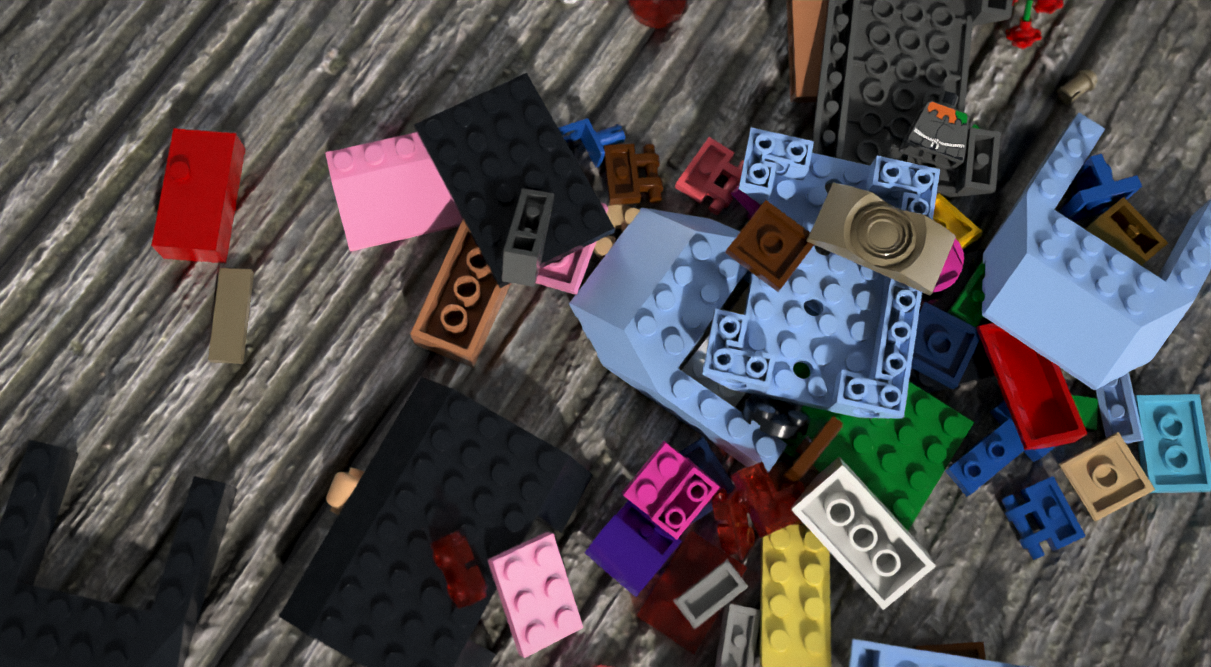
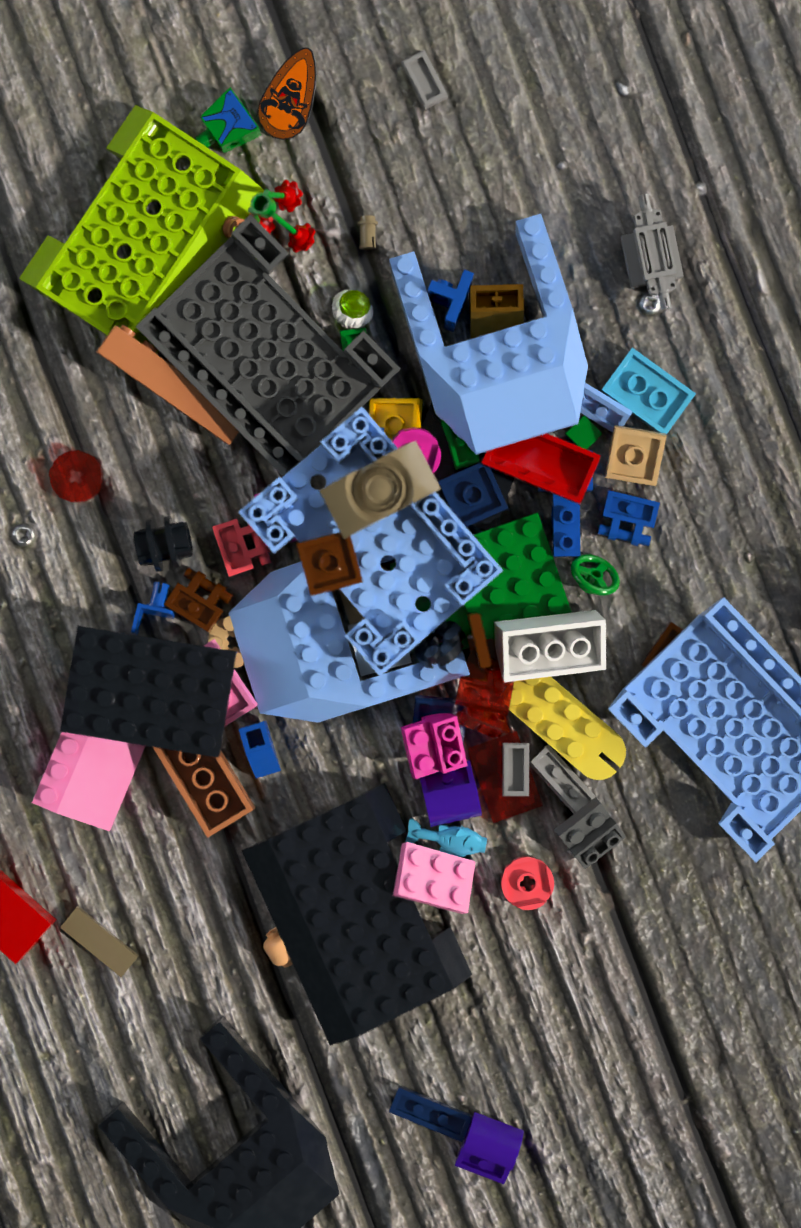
camera: 45 degrees left, 15 degrees up
clear red hinge [431,531,488,609] -> none
dark grey slope [502,188,554,287] -> none
dark grey torso [898,91,969,171] -> none
none -> black piece [133,516,193,572]
none -> blue slope [238,720,281,778]
none -> hair [332,290,373,329]
none -> medium azure animal [405,818,487,858]
none -> green piece [571,554,620,596]

